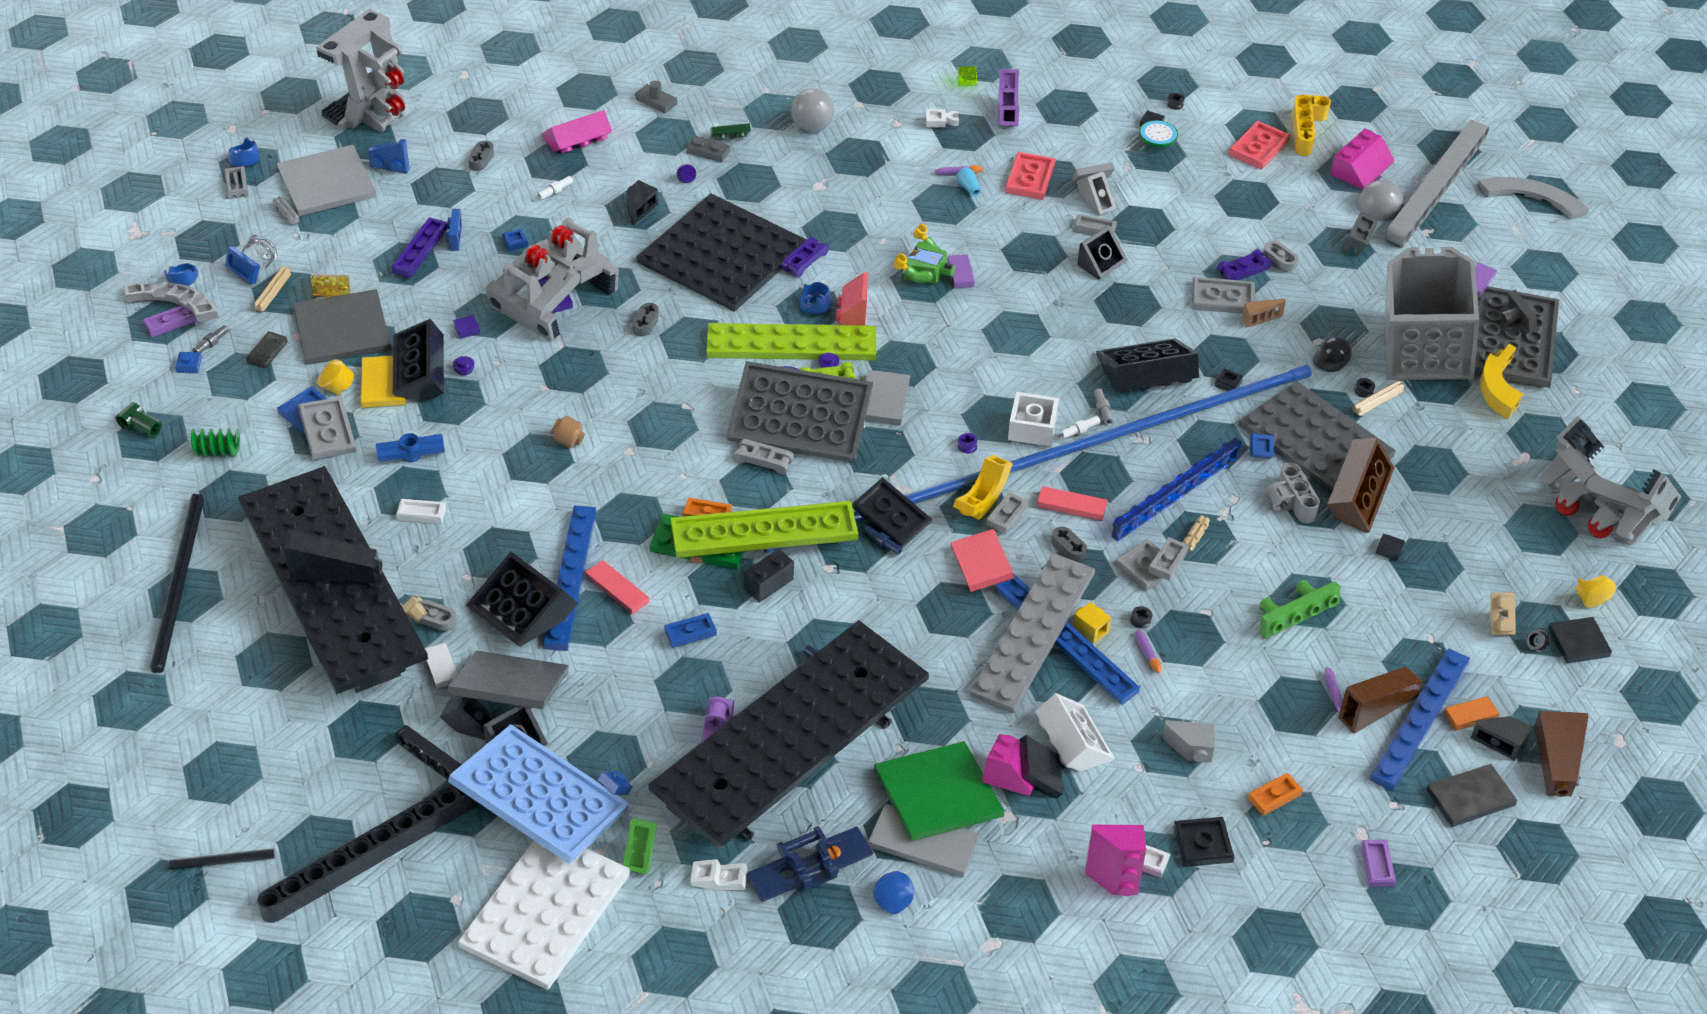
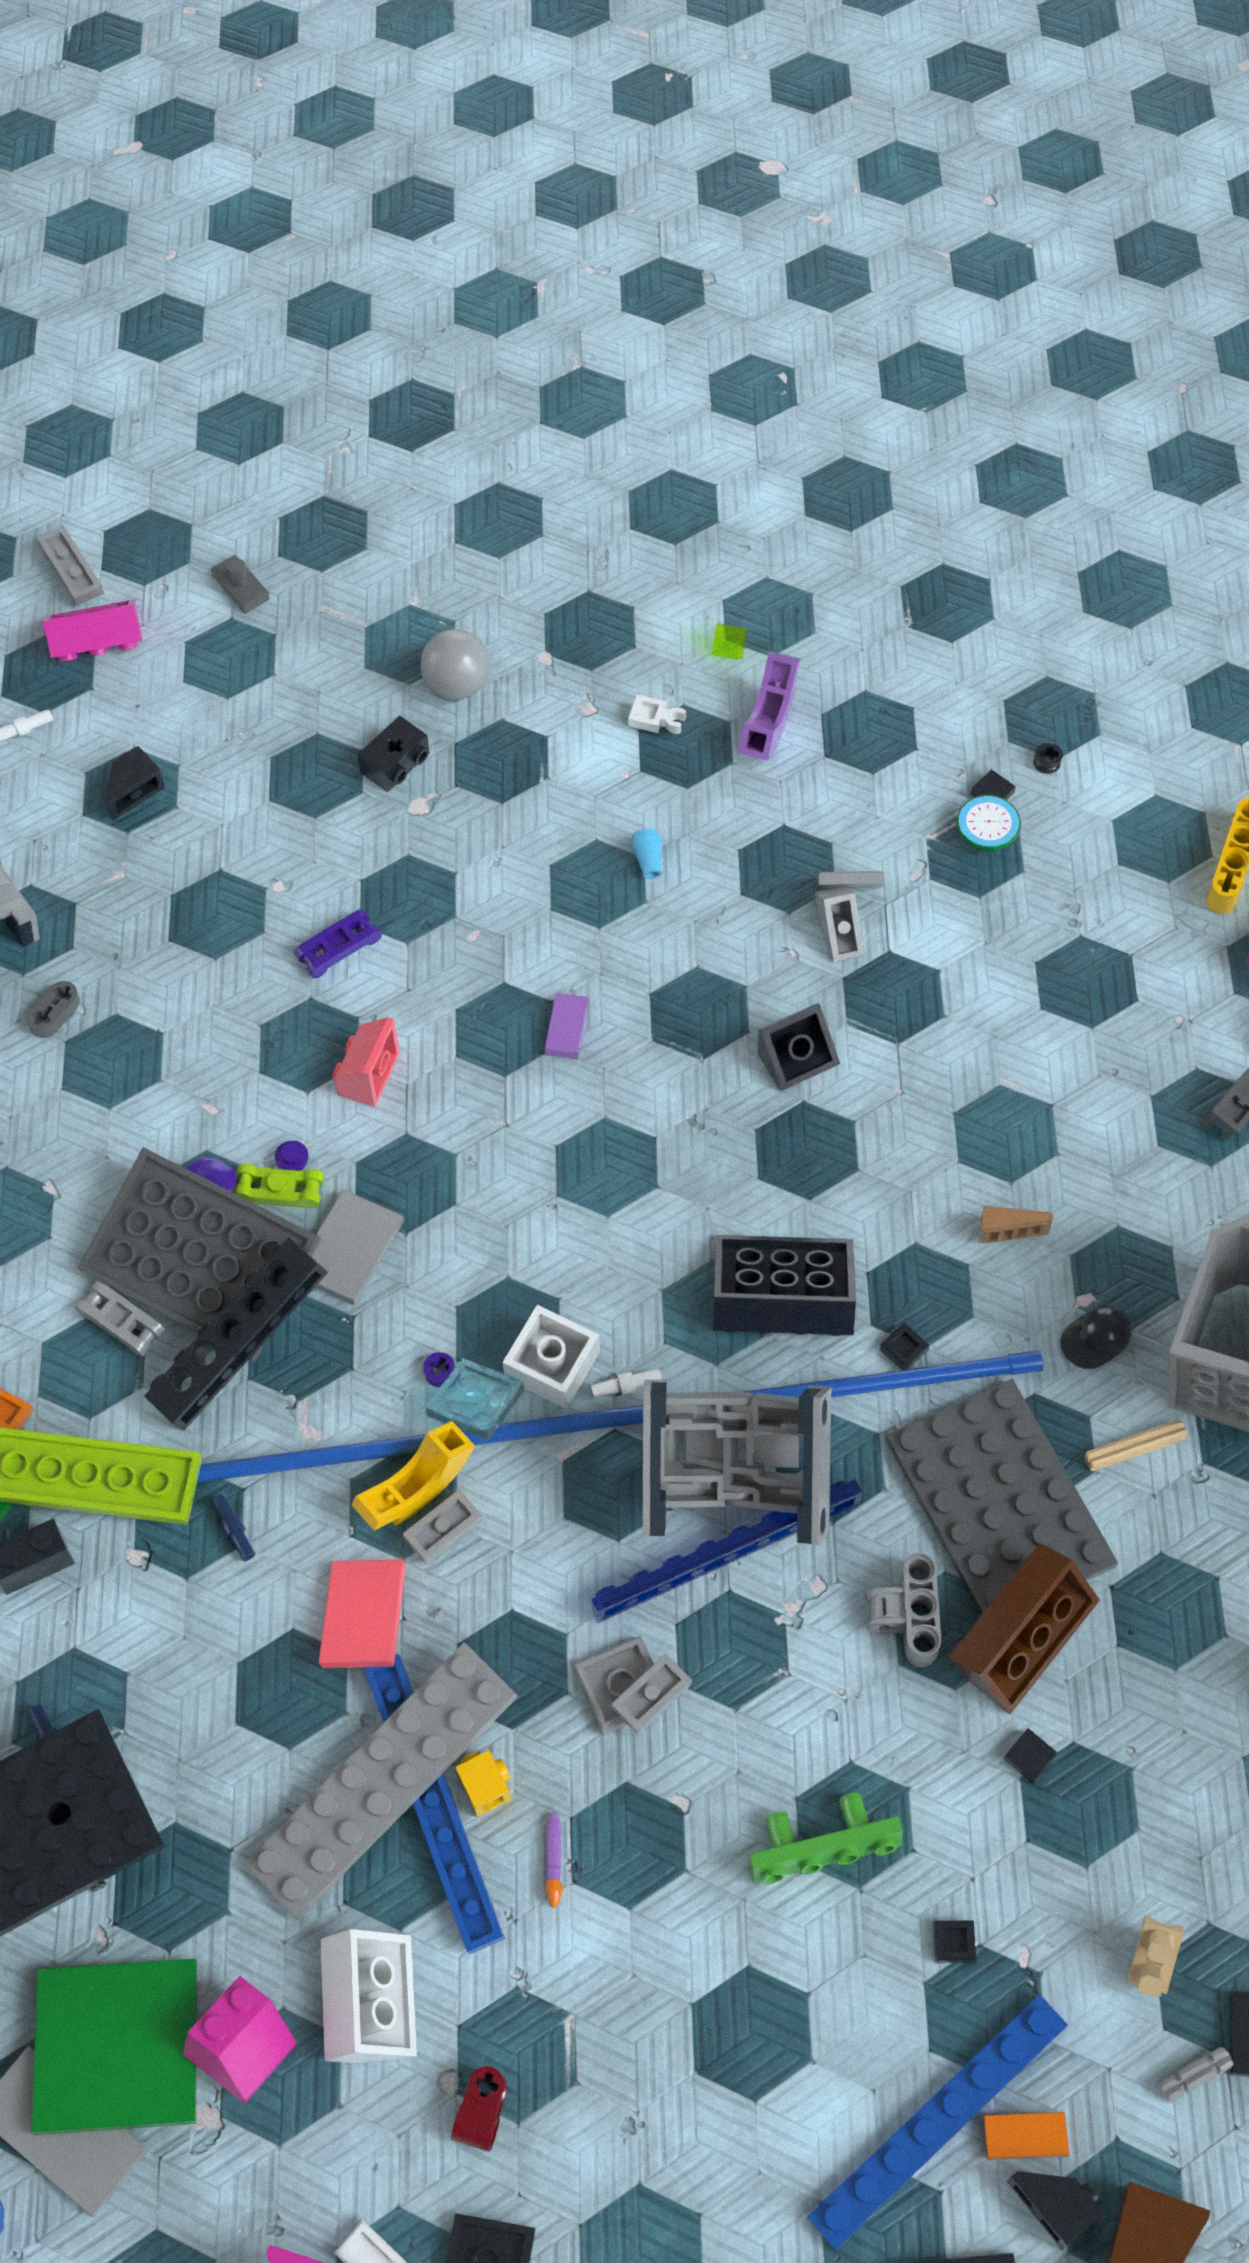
camera: 20 degrees right, 15 degrees up
black plate [636,193,807,312] -> none
dark purple plate [676,164,696,183] -> none
dark grey plate [686,135,730,163] -> none
lime plate [707,323,876,361] -> none
dark green plate [710,123,751,140] -> none
blue hair [800,282,832,314] -> none
black tile [852,477,932,548] -> none
torso [893,223,955,284] -> none
medium lavender piece [935,165,983,175] -> none
coral tile [1005,152,1056,200] -> none
black tile [1020,735,1063,798] -> none
coral tile [1037,486,1108,521] -> none
dark grey beam [1051,527,1087,563] -> none
light grey tile [1073,214,1117,235] -> none
light grey bar [1094,389,1113,425] -> none
black bush [1130,606,1153,628] -> none
light grey slope [1163,720,1214,762] -> none
tan axle [1183,515,1210,551] -> none
light grey tile [1192,277,1255,314] -> none
dark purple plate [1217,249,1272,280] -> none
coral tile [1228,121,1291,169] -> none
orange plate [1248,772,1303,816] -> none
blue plate [1250,433,1274,459] -> none
light grey plate [1263,241,1299,271] -> none
medium lavender piece [1324,667,1343,713] -> none
reddish brown slope [1338,666,1422,734] -> none
black bush [1354,378,1375,398] -> none
black plate [1527,629,1550,652] -> none
none -> light grey plate [37,526,104,606]
none -> black brick [144,1238,328,1430]
none -> black brick [357,715,430,792]
none -> clear light blue plate [426,1358,524,1440]
none -> dark red piece [451,2066,507,2152]
none -> light grey container [643,1379,831,1545]
none -> black tile [934,1920,976,1963]
none -> light grey axle [1158,2047,1233,2103]

